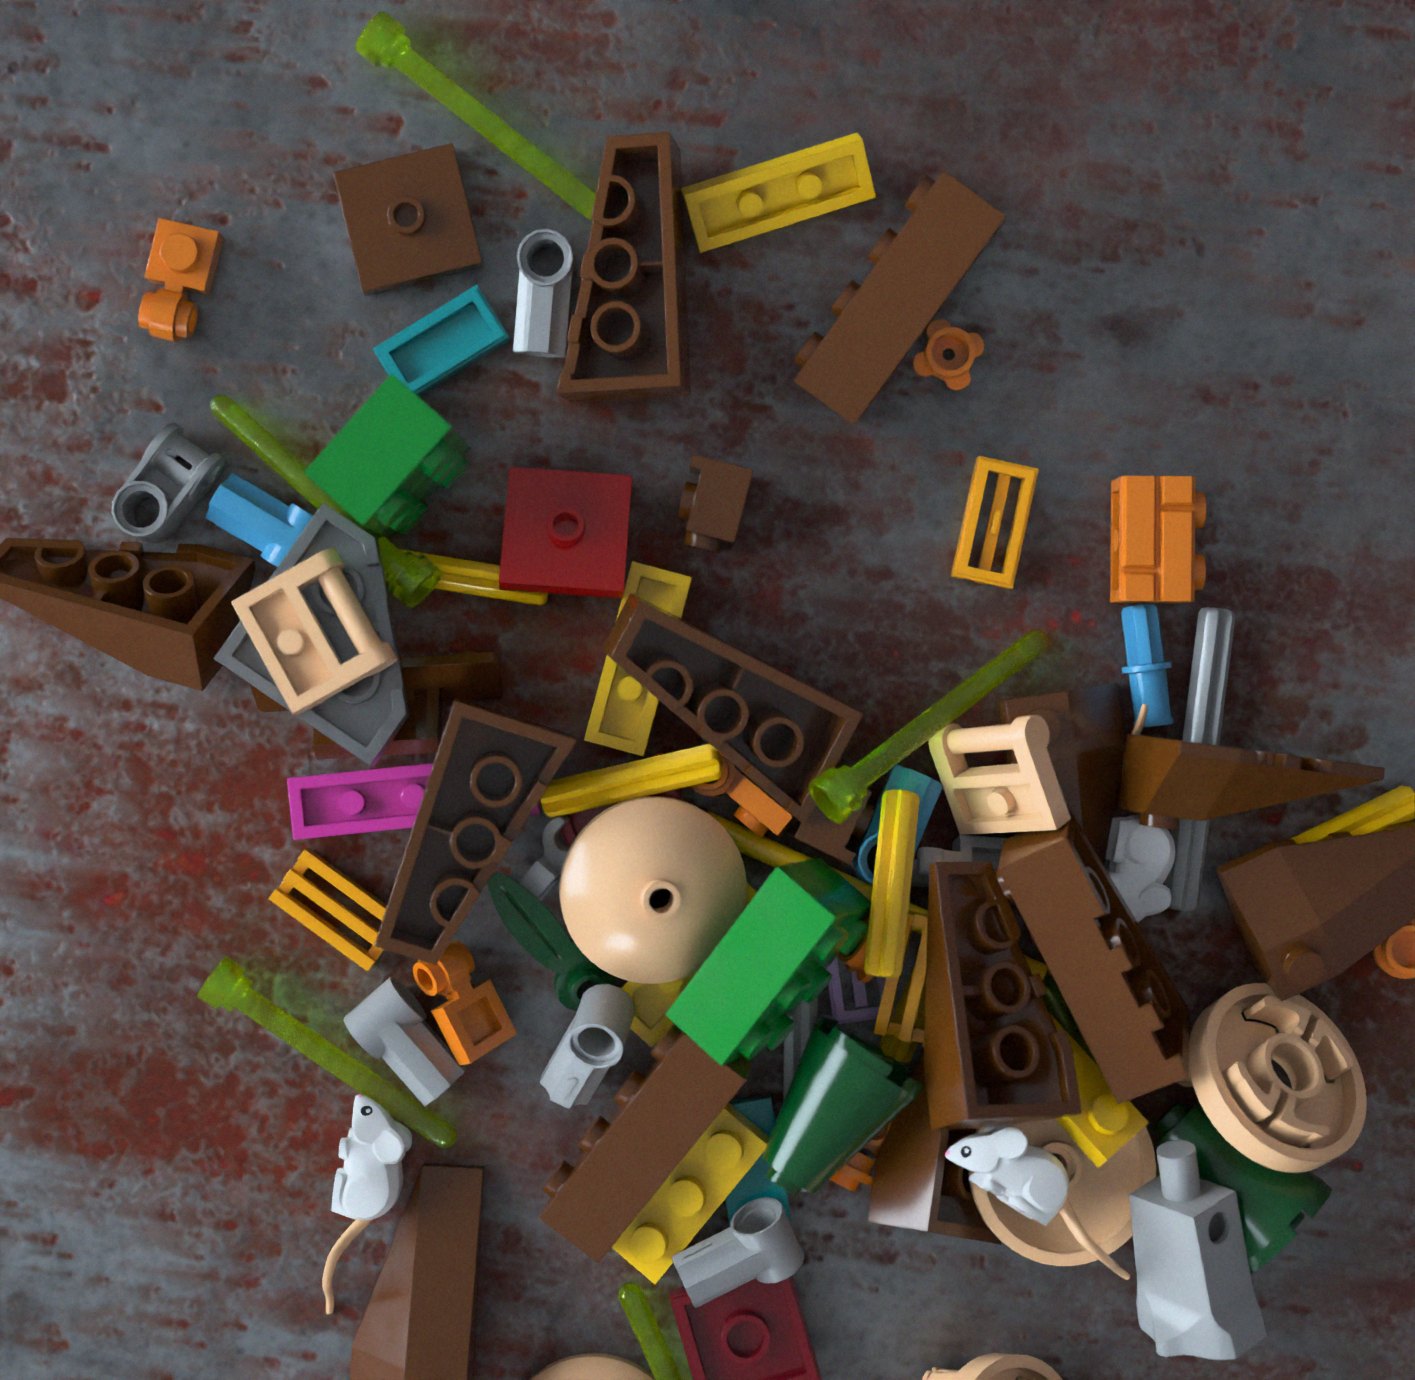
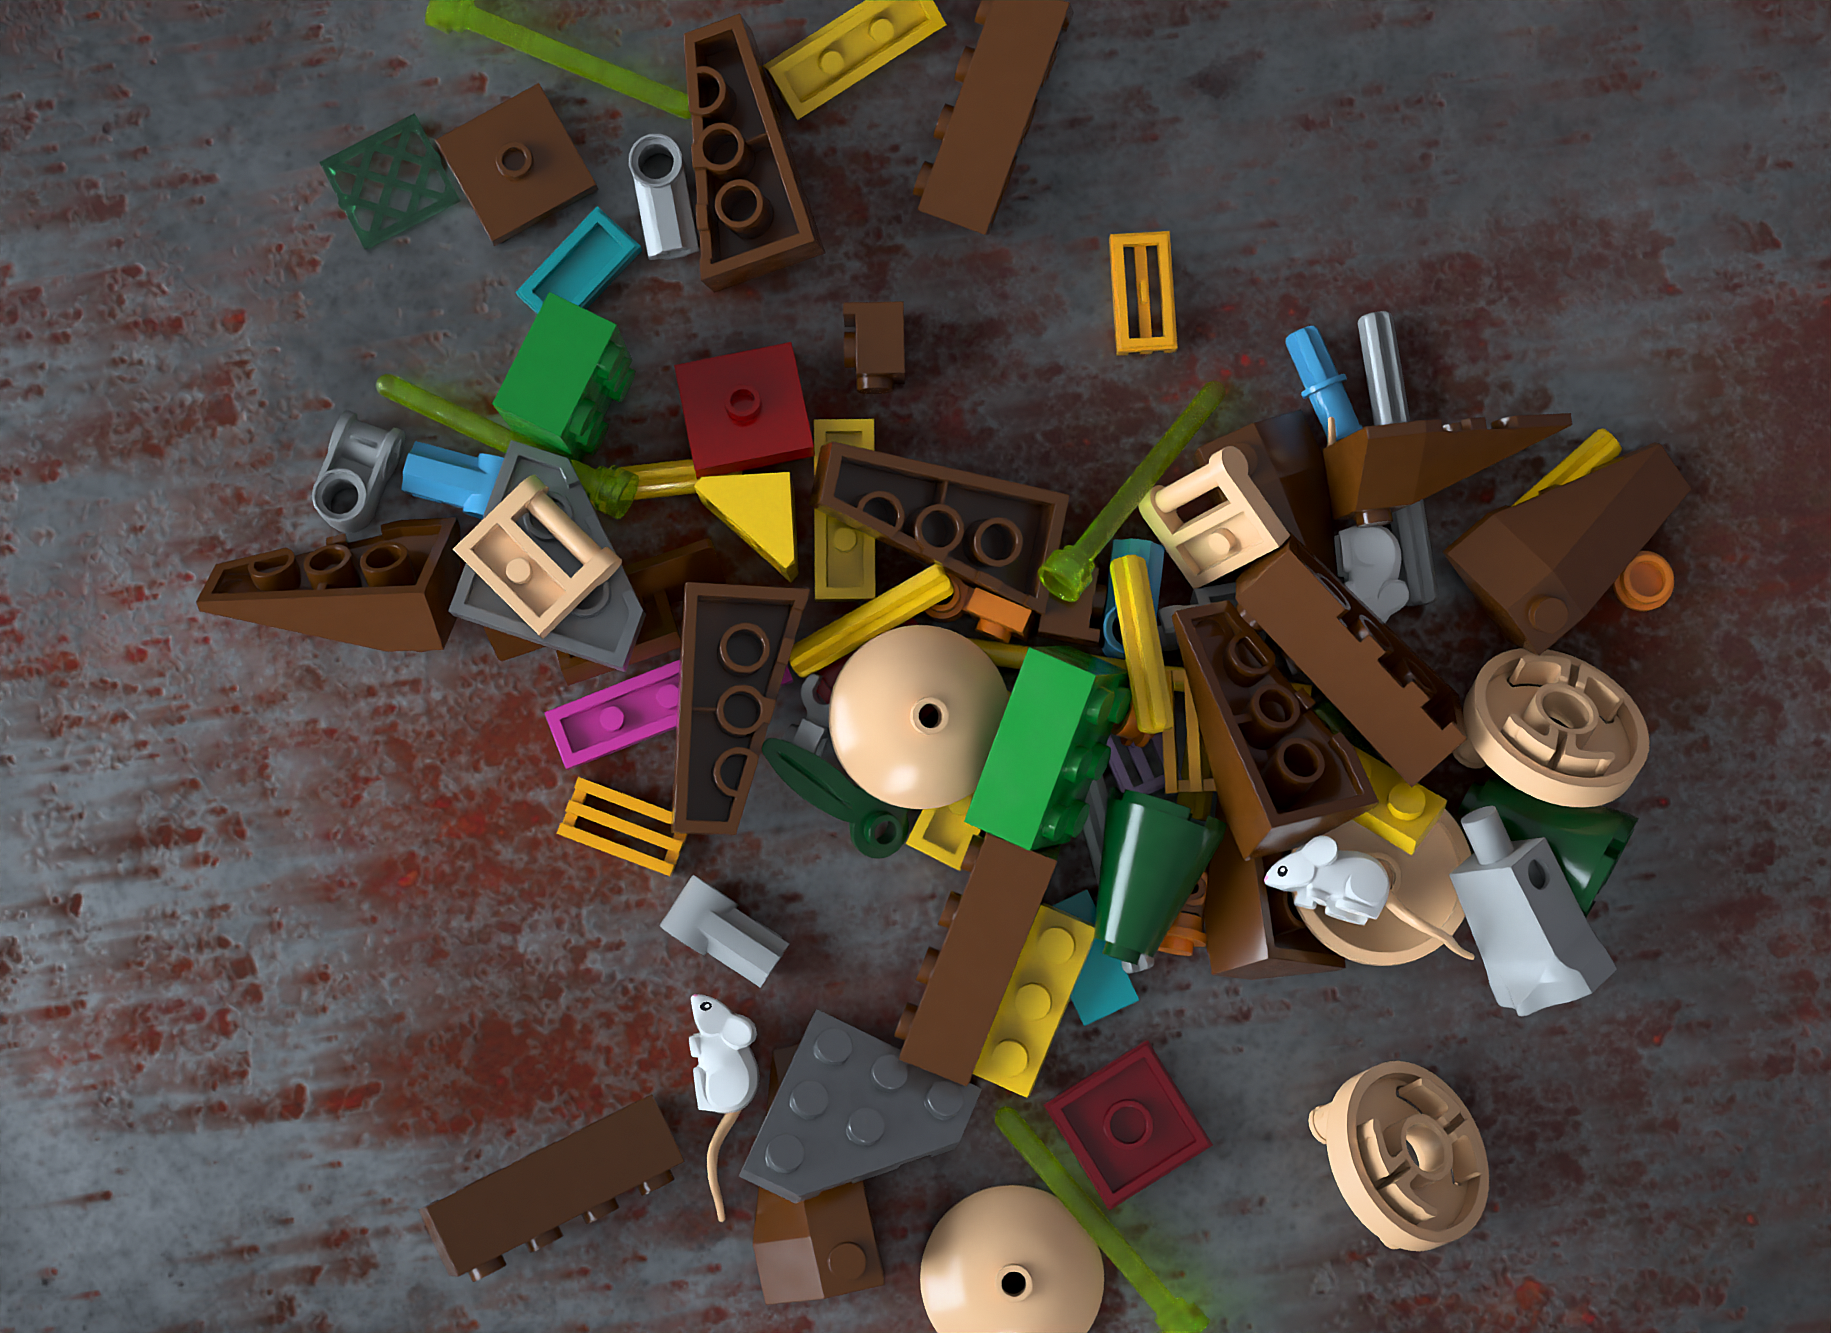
camera: 20 degrees left, 5 degrees down
orange plate [138,218,224,342] -> none
clear neon green piece [197,956,457,1148] -> none
orange plate [413,940,517,1066] -> none
light grey piece [540,984,635,1109] -> none
light grey piece [671,1197,804,1308] -> none
orange plate [913,319,984,391] -> none
orange brick [1110,476,1206,604] -> none
none -> clear green window [319,113,461,250]
none -> reddish brown wedge [418,1094,685,1282]
none -> yellow slope [694,472,799,583]
none -> flat silver plate [739,1010,982,1203]

